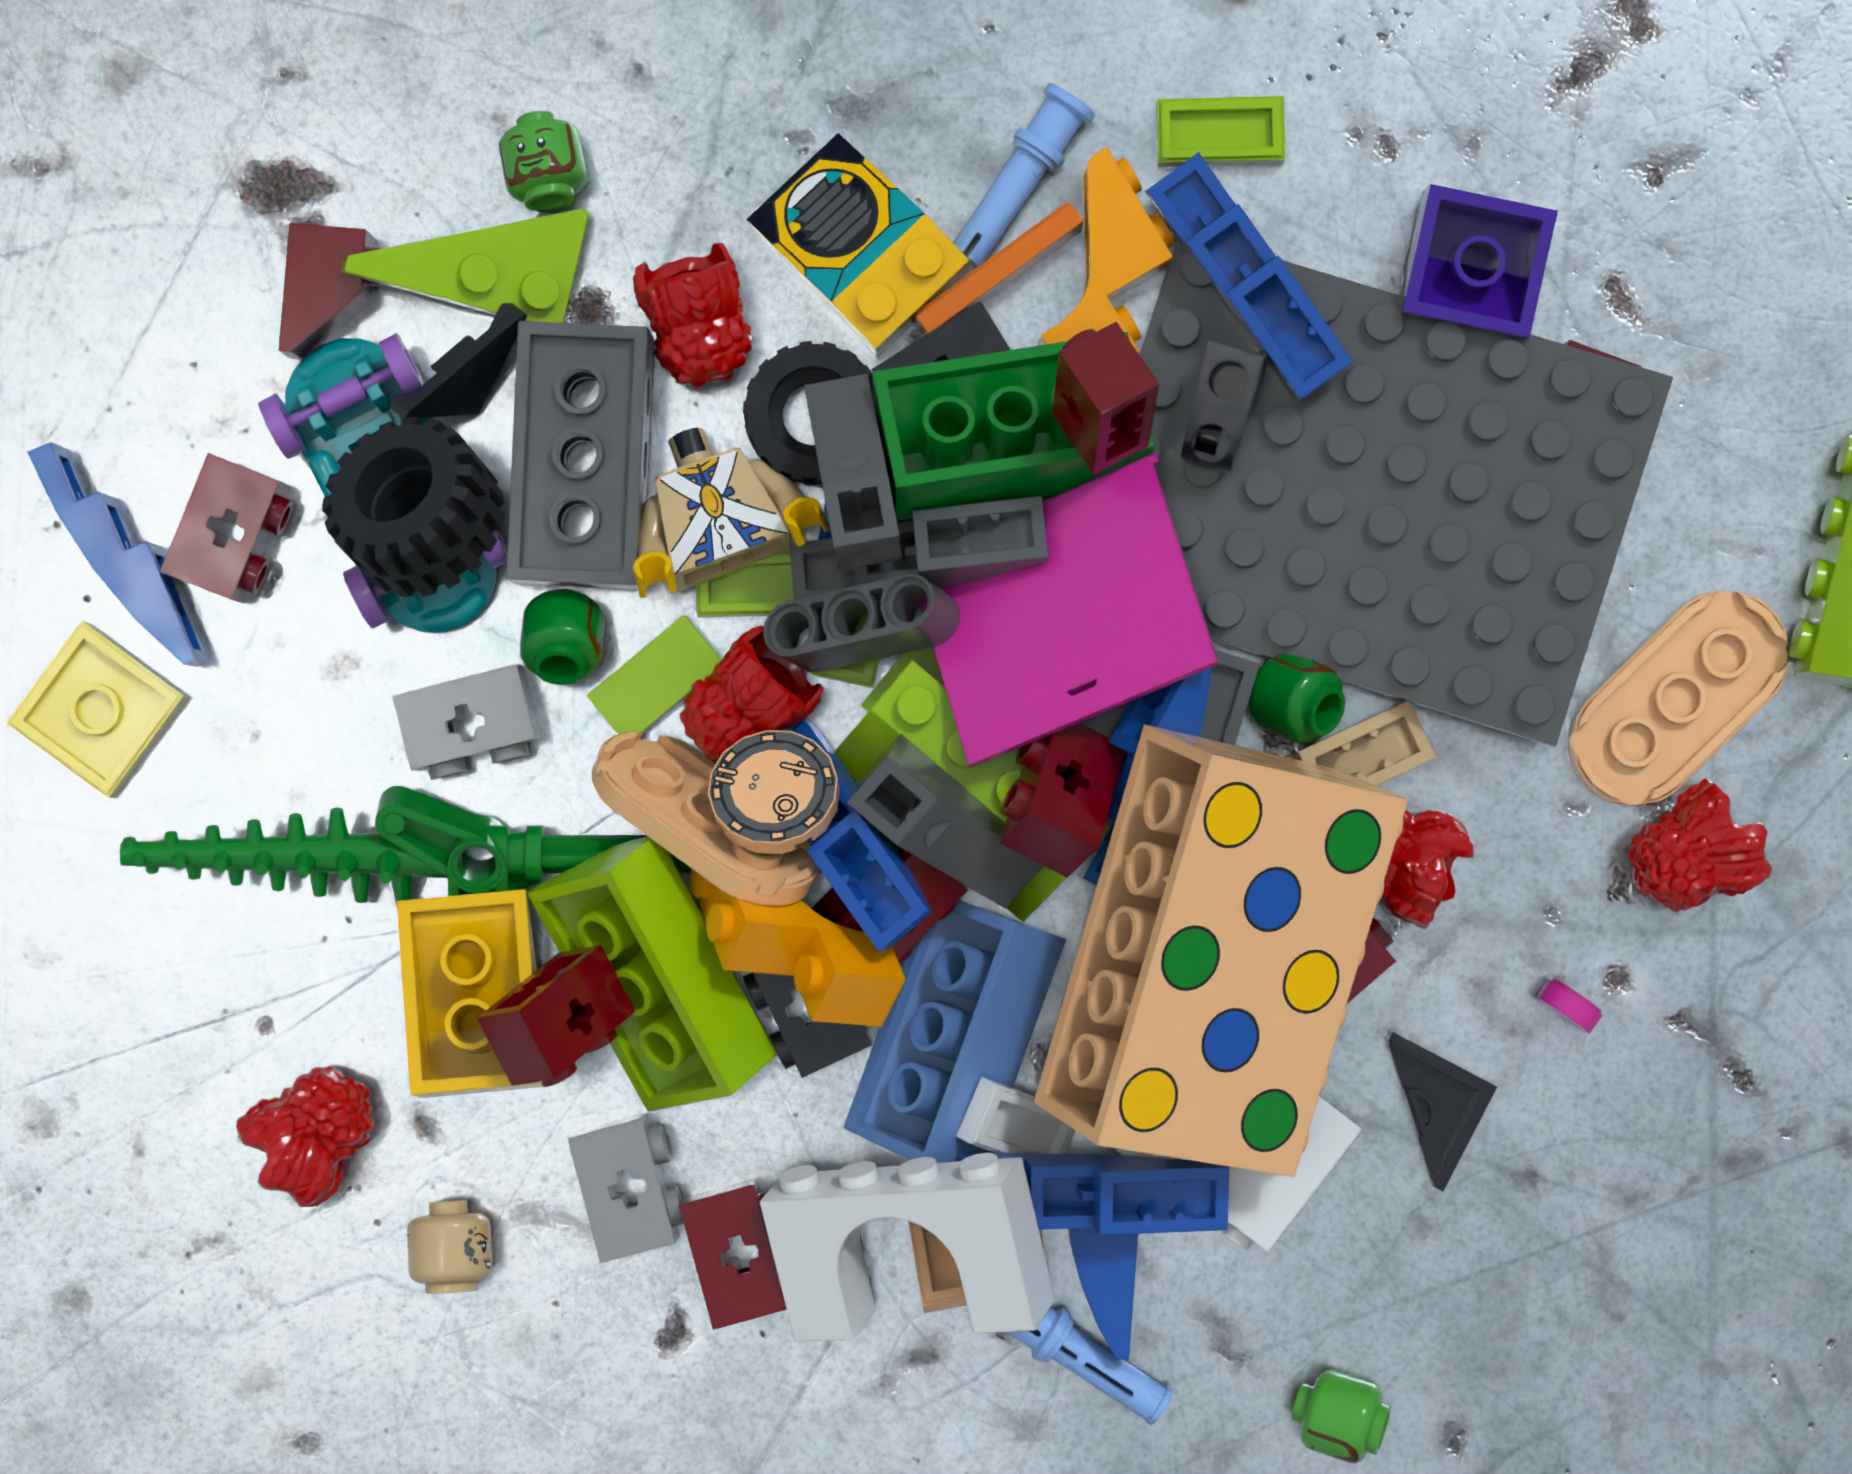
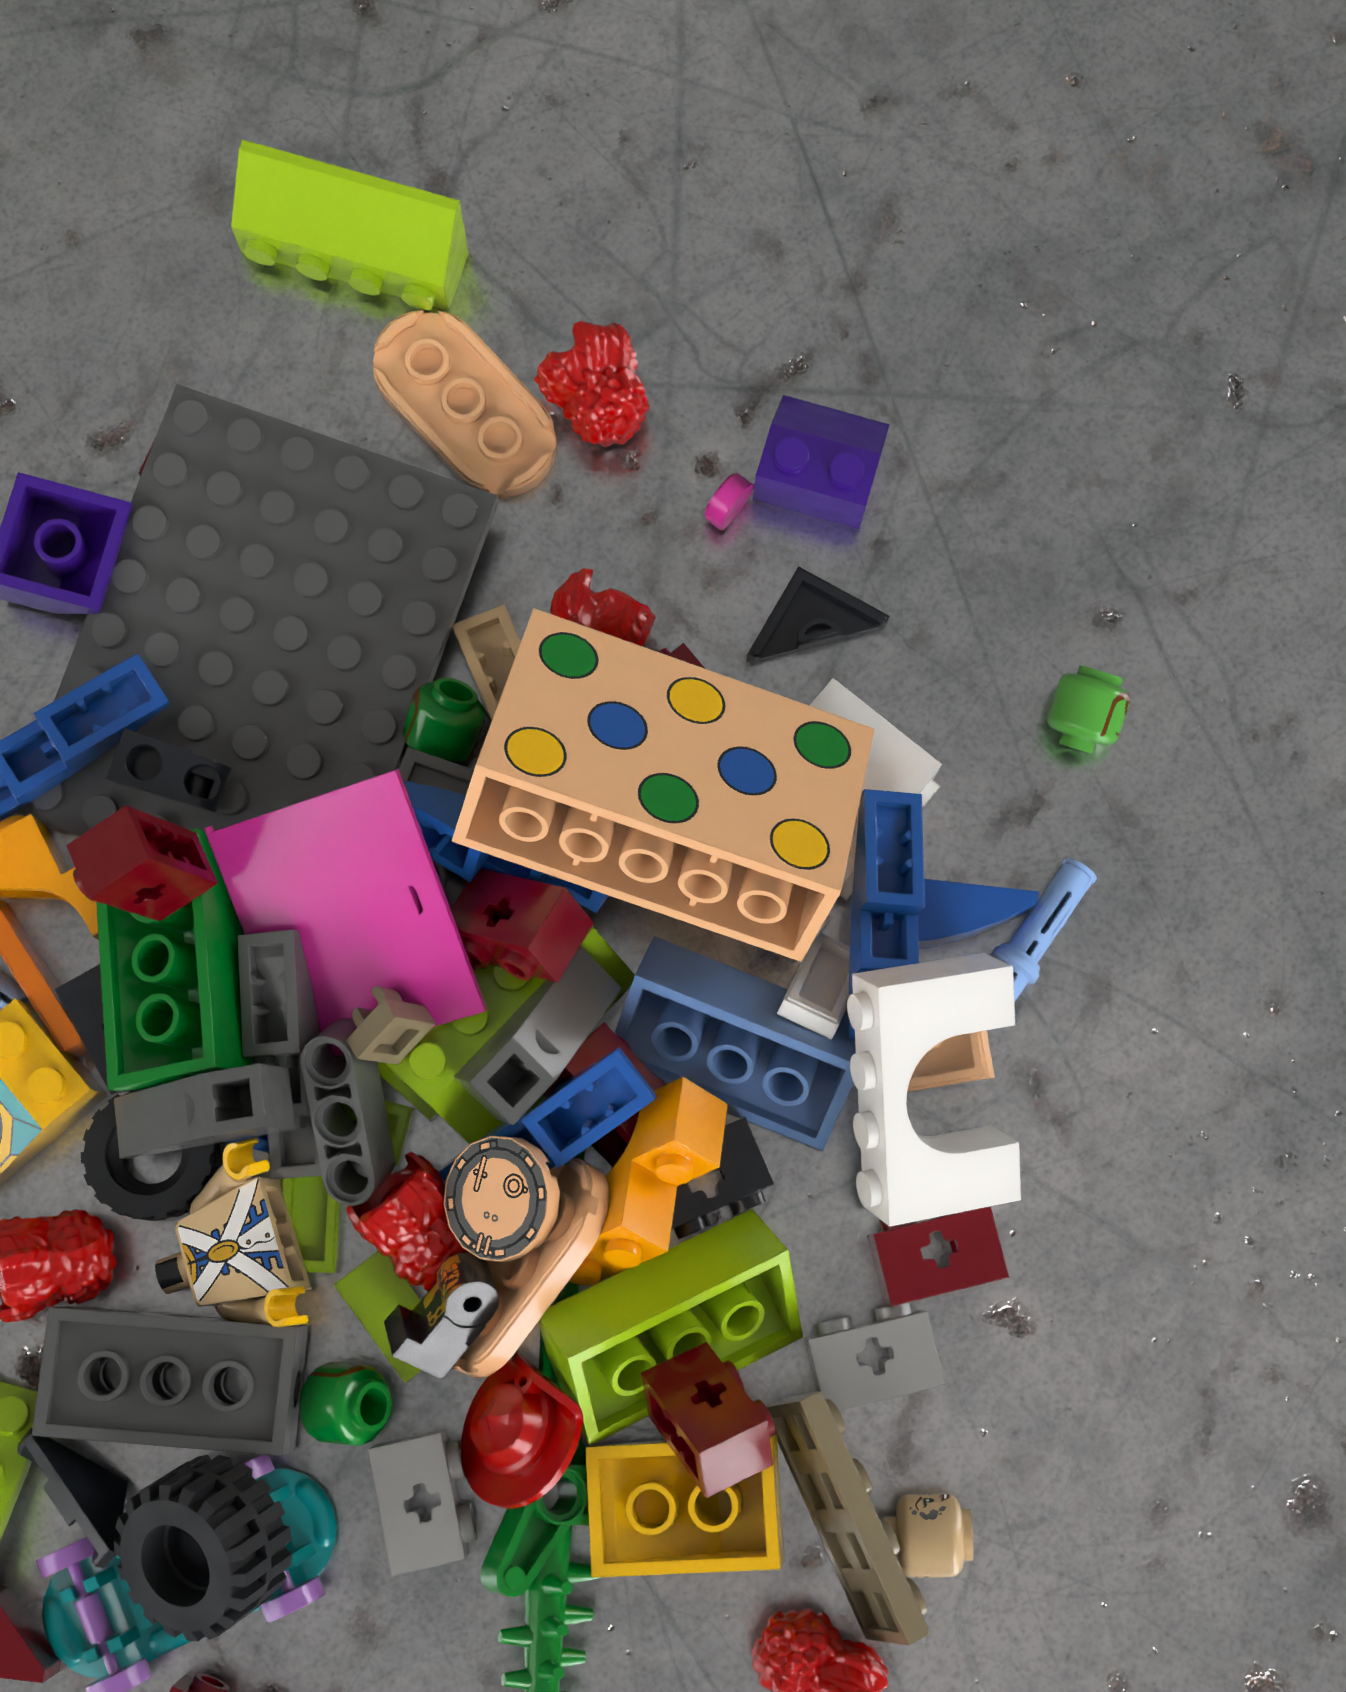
camera: 95 degrees left, 10 degrees down
none -> dark tan tile [346,986,436,1065]
none -> leg [384,1252,499,1379]
none -> red hat [461,1351,584,1509]
none -> dark purple slope [752,395,890,529]
none -> dark tan plate [766,1391,931,1645]

